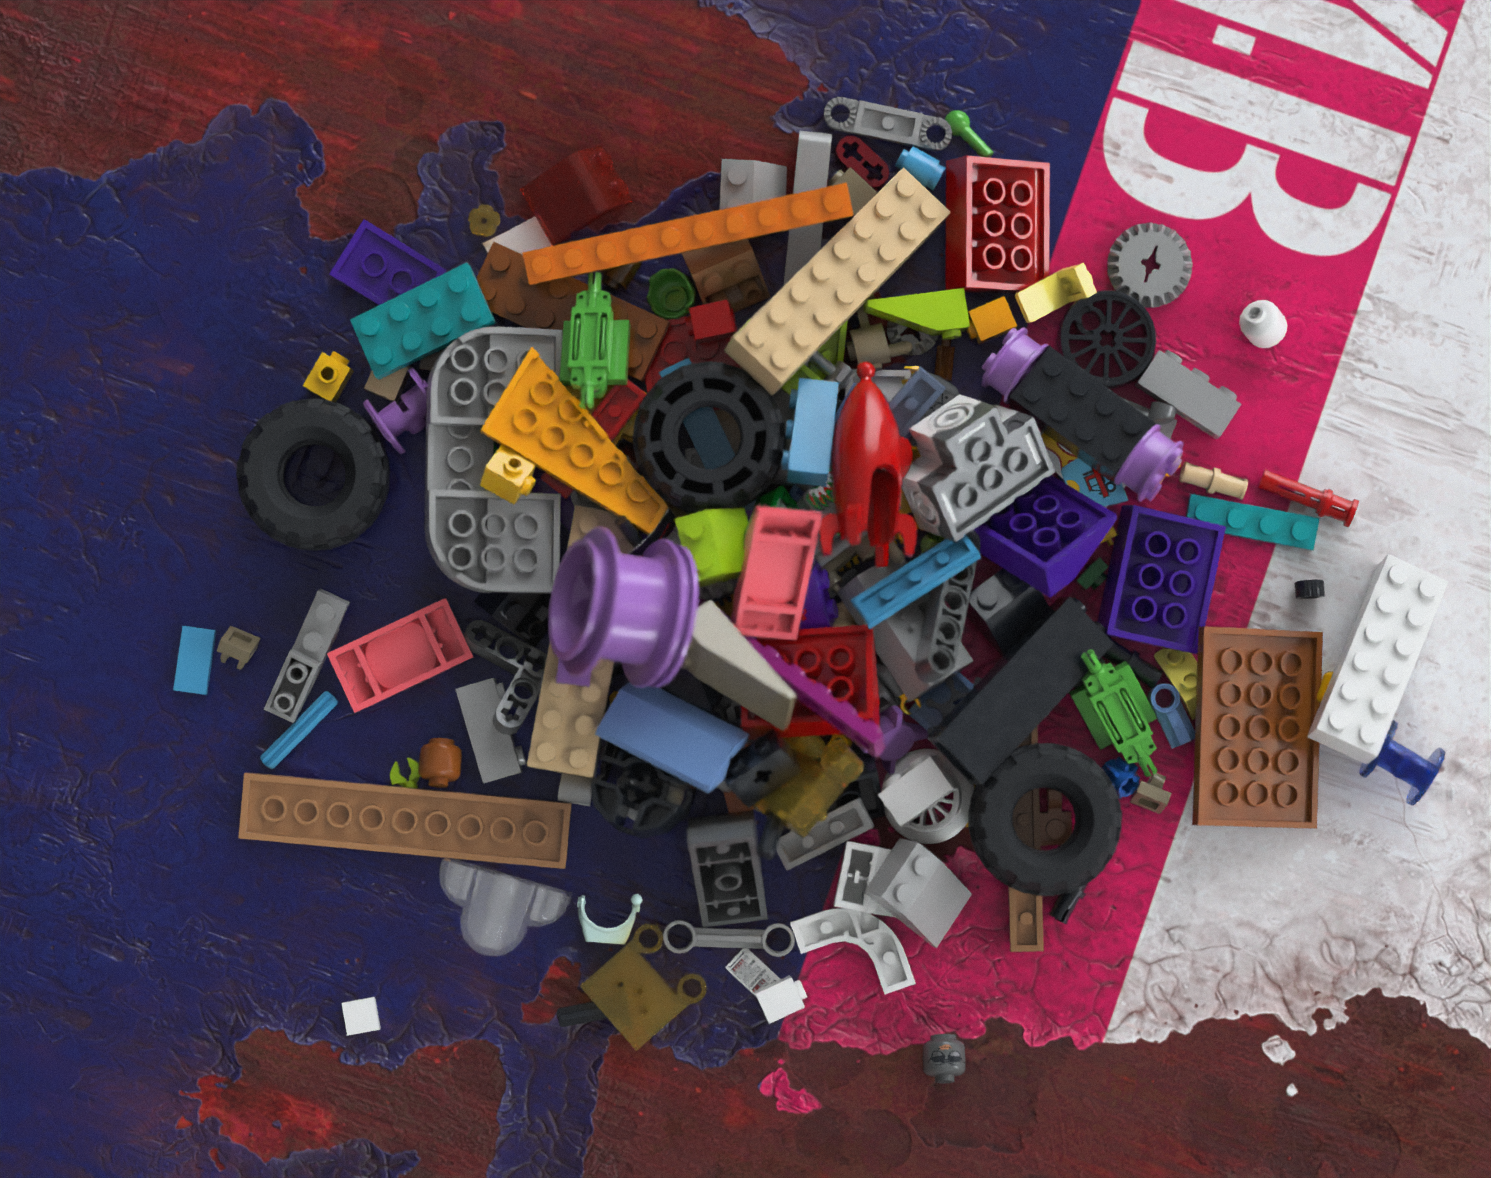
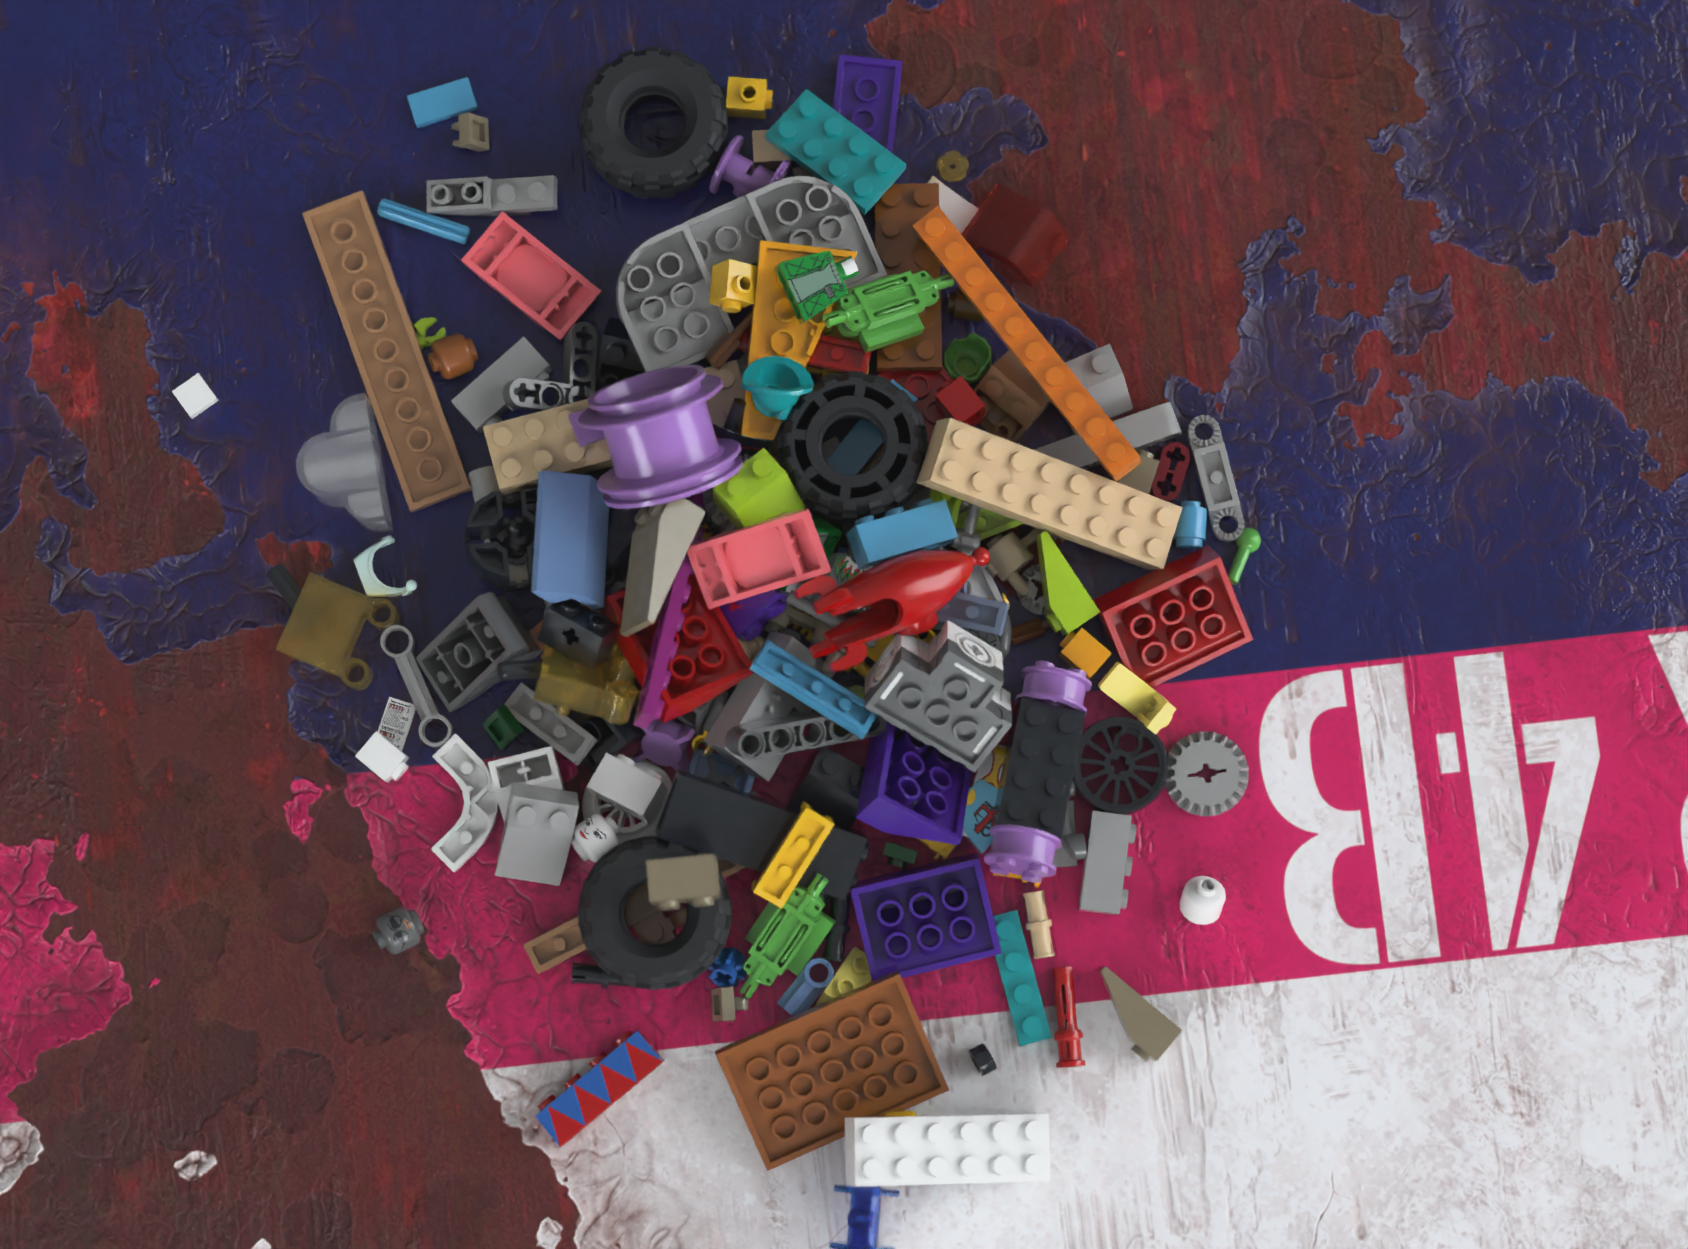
camera: 65 degrees right, 5 degrees down
none -> dark green tile [481,705,524,750]
none -> brick [535,1030,665,1147]
none -> white head [571,813,621,862]
none -> dark tan piece [646,854,721,911]
none -> reddish brown axle [704,311,752,370]
none -> teal helmet [741,356,814,420]
none -> yellow container [751,802,834,909]
none -> torso [774,250,859,324]
none -> dark tan slope [1099,966,1182,1062]

